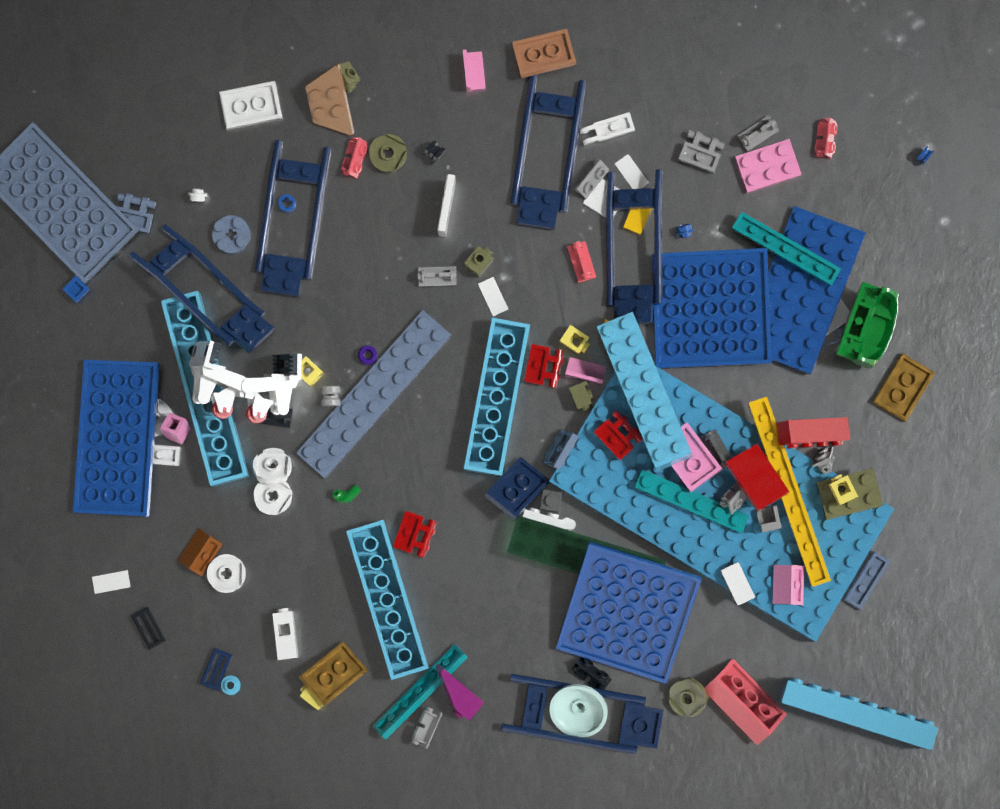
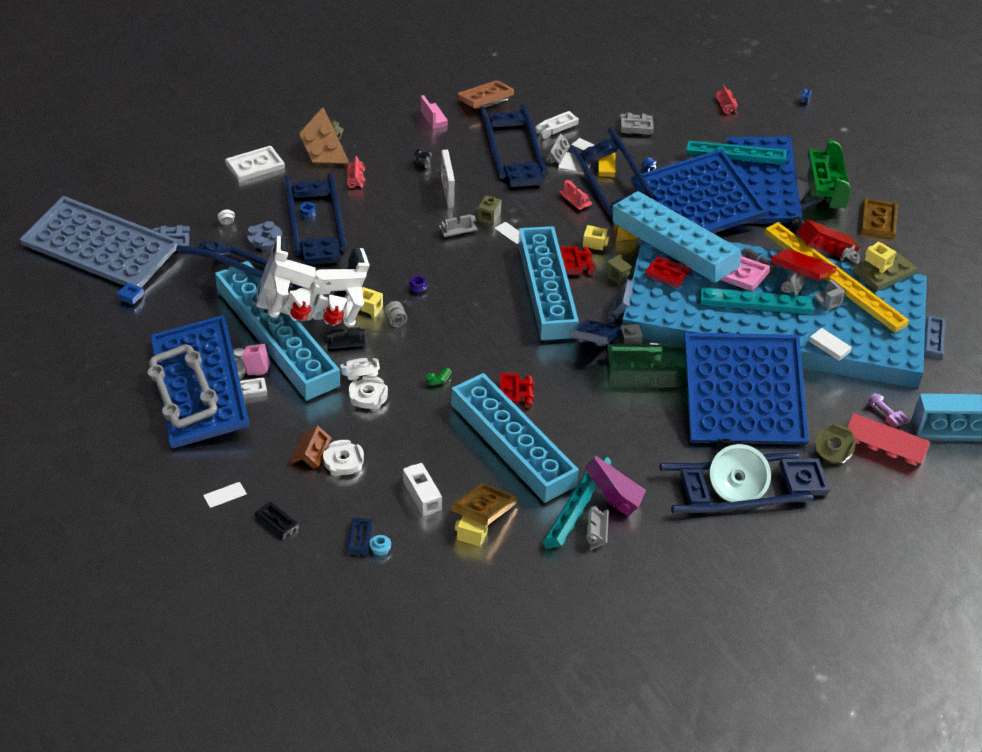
camera: 25 degrees left, 40 degrees down
sand blue plate [296,310,452,478] -> none
olive plate [369,134,407,173] -> none
bright pink panel [565,357,607,386] -> none
bright pink plate [735,139,802,193] -> none
light grey hinge [737,115,779,152] -> none
bright pink panel [773,565,804,605] -> none
none -> light grey bar [148,344,218,428]
none -> black wheel [787,217,804,238]
none -> lavender hinge [868,393,909,428]

